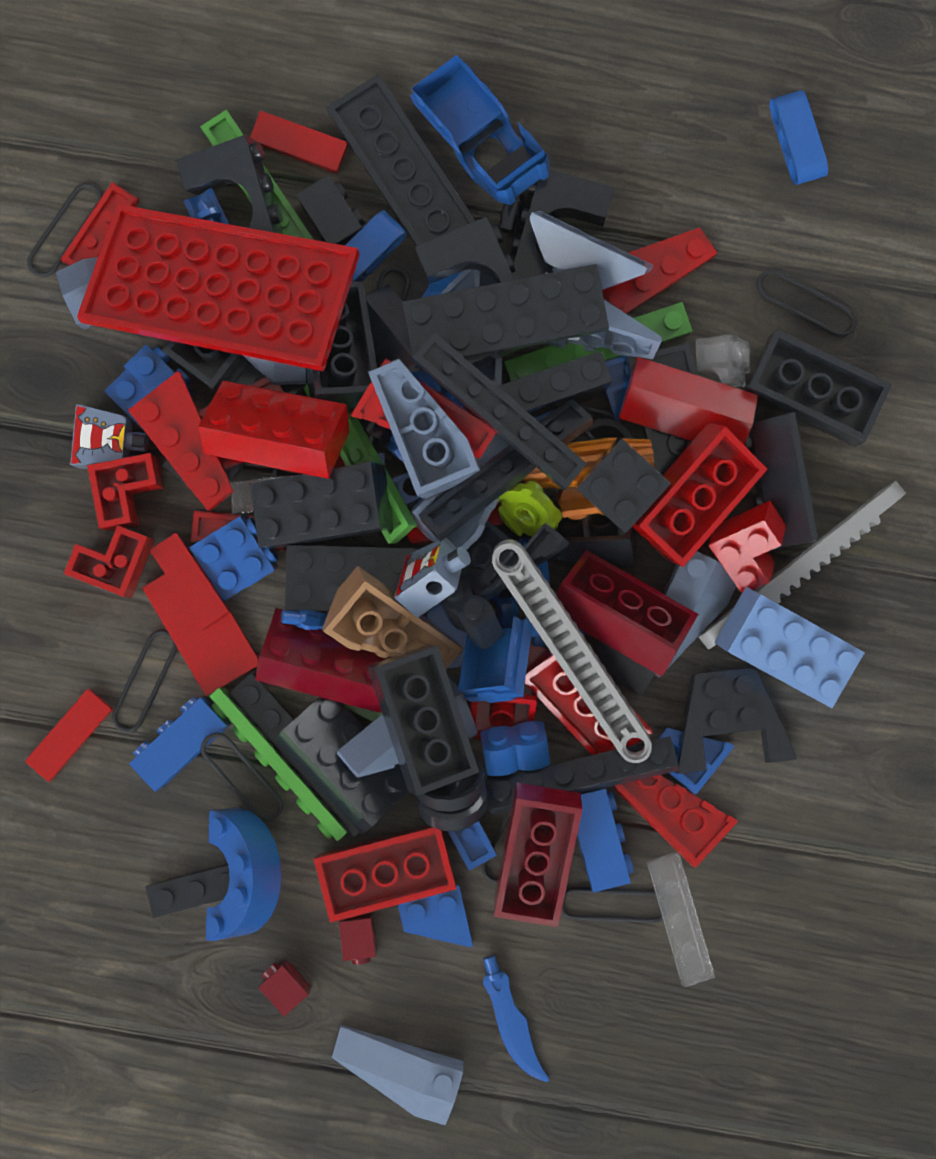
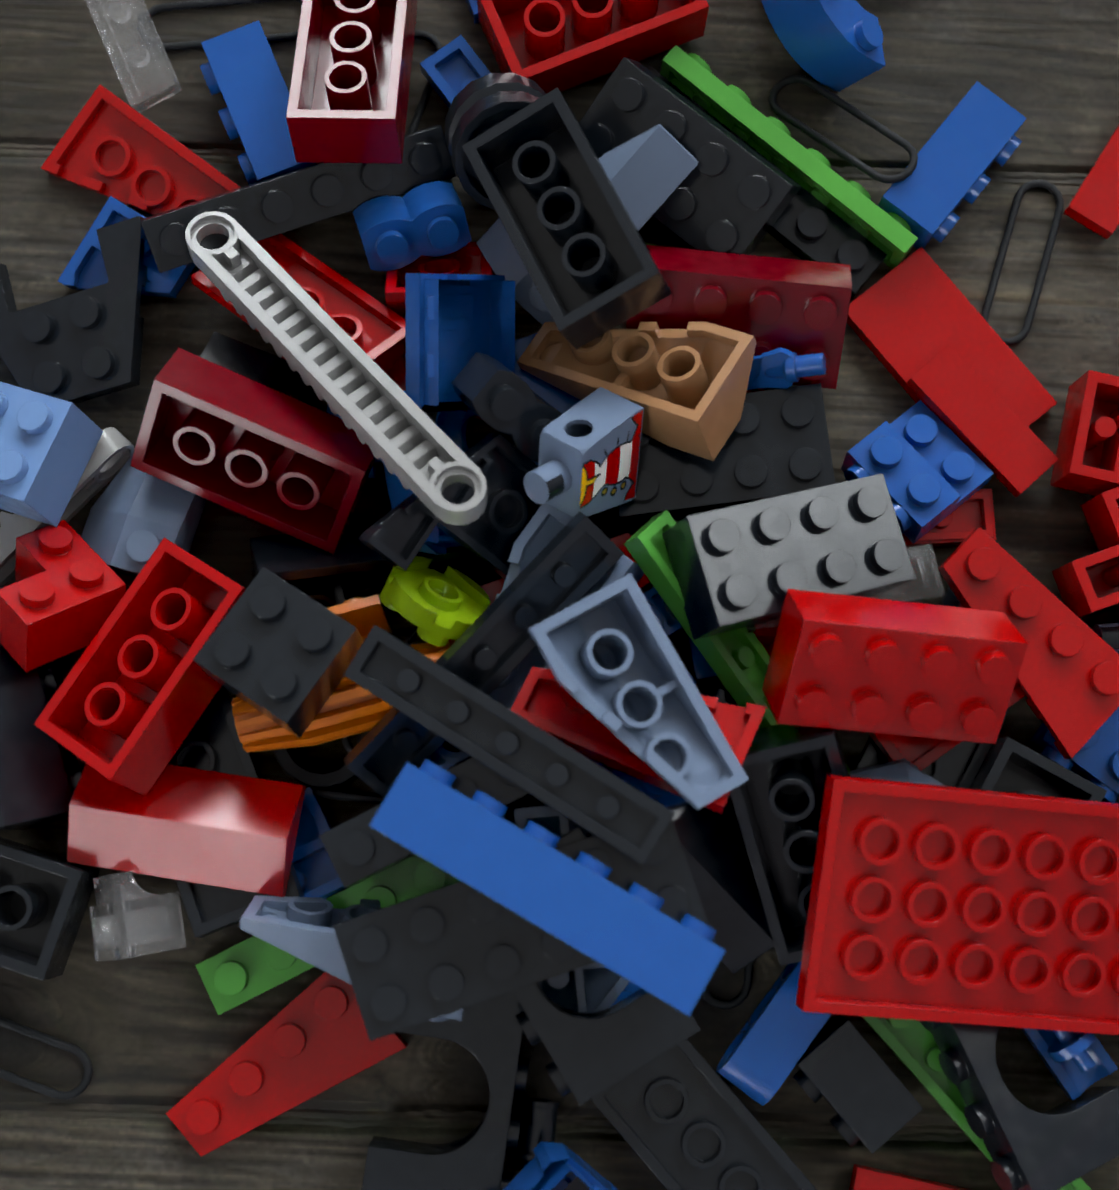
camera: 170 degrees right, 5 degrees down
sand blue wedge [529,211,654,290] -> none
none -> blue brick [369,759,726,1016]

